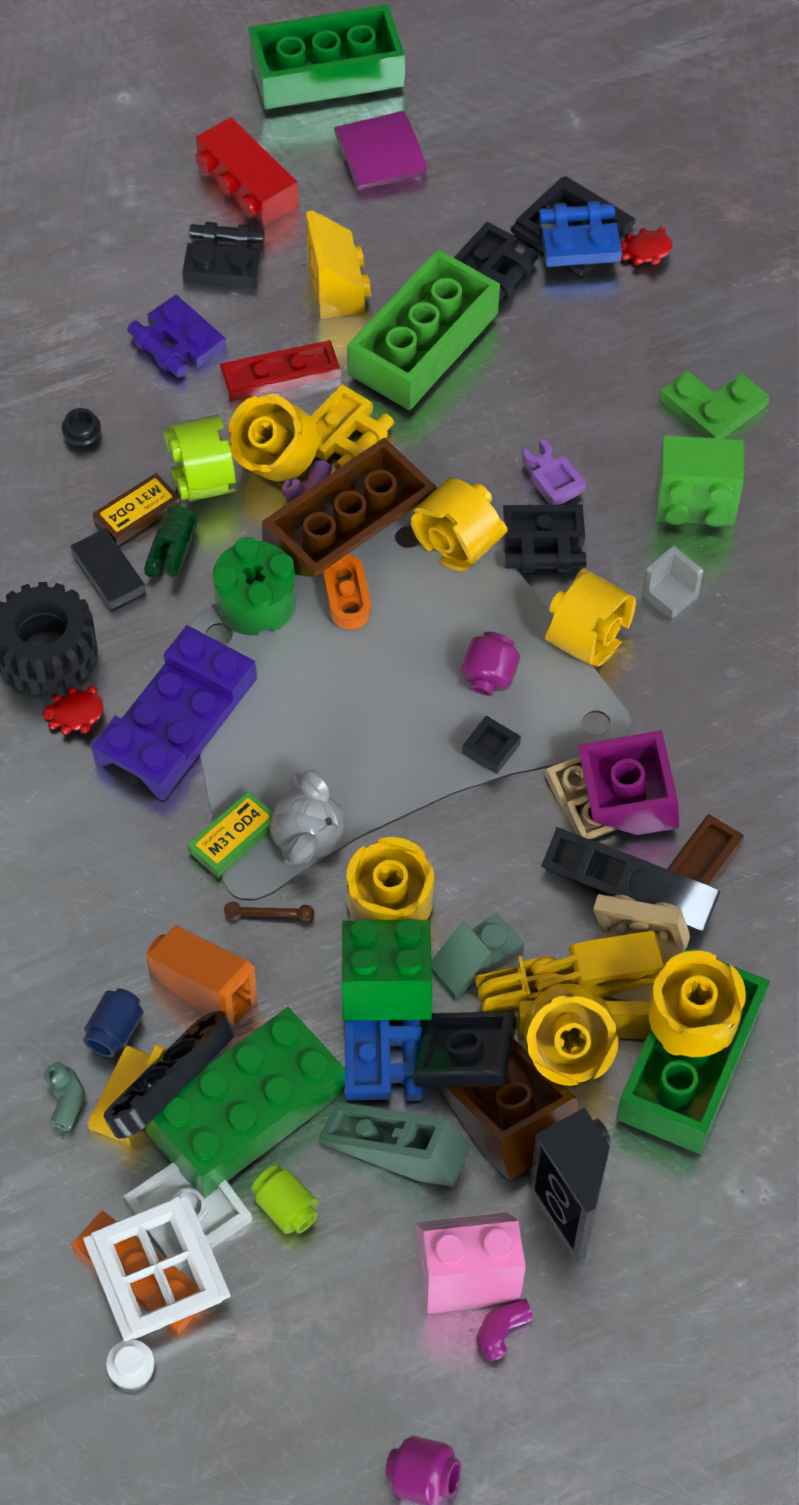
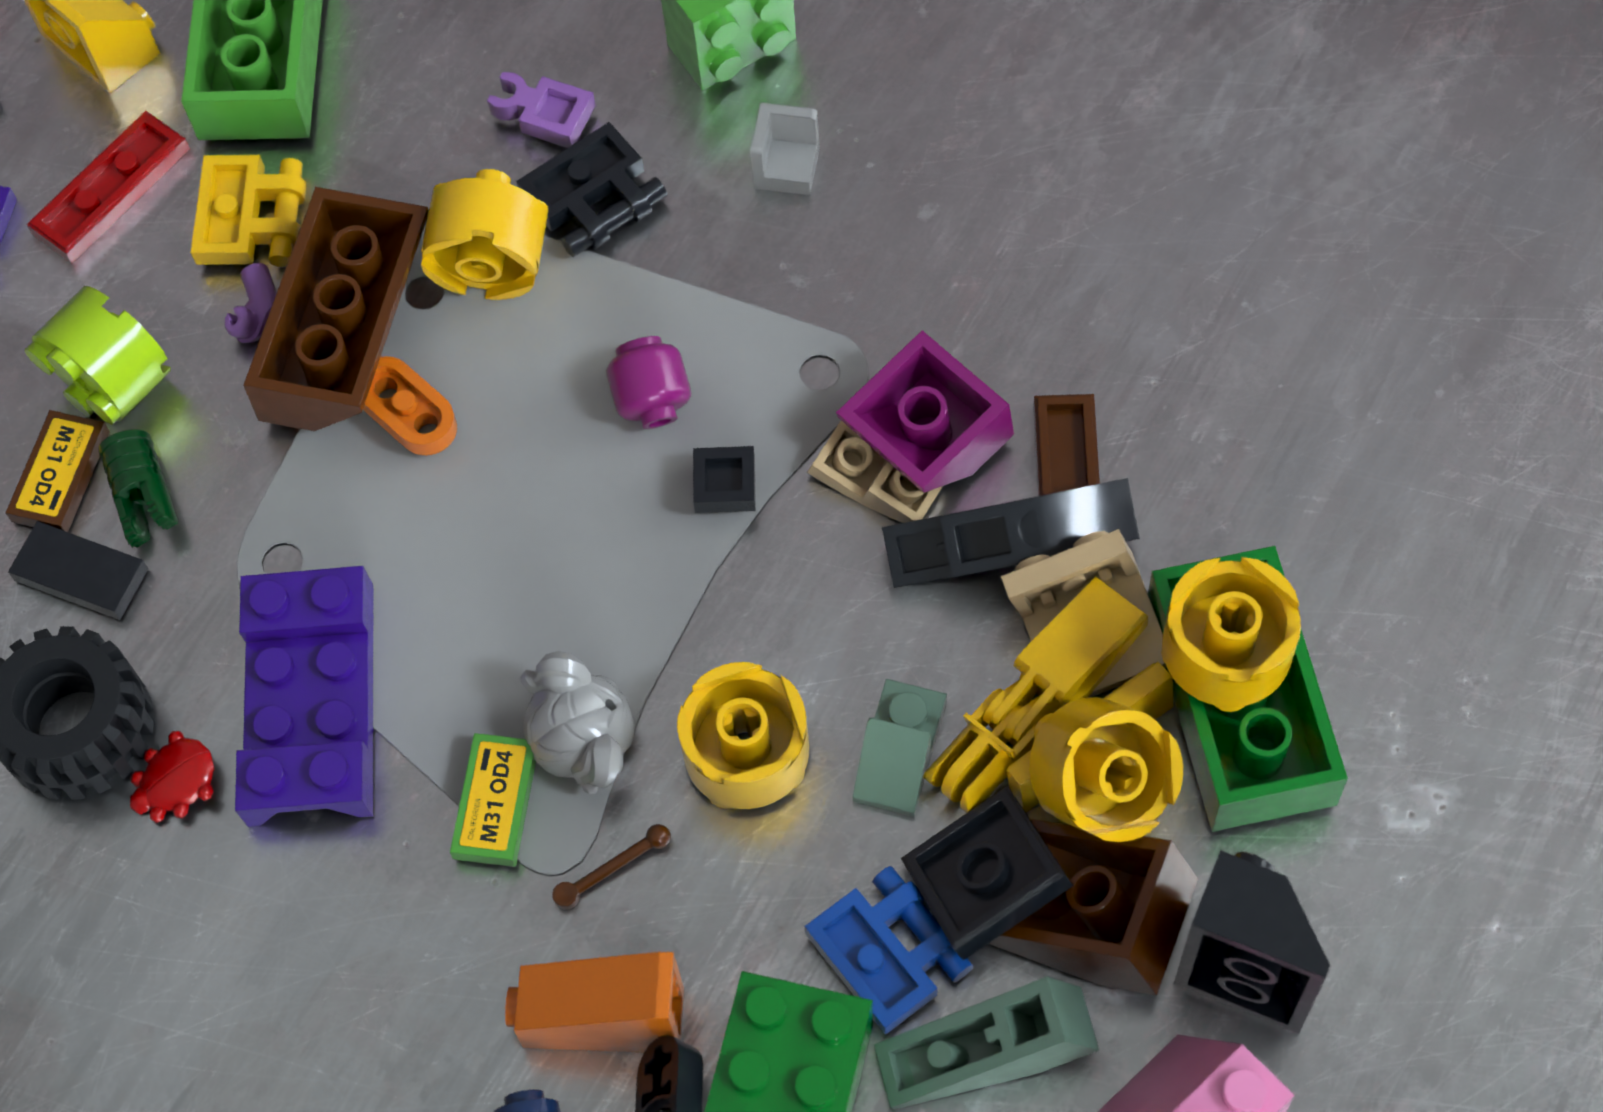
camera: 30 degrees left, 5 degrees up
green brick [213,537,296,635] -> none
yellow brick [228,394,322,483] -> none
green brick [342,919,432,1021] -> none
yellow brick [545,568,636,667] -> none

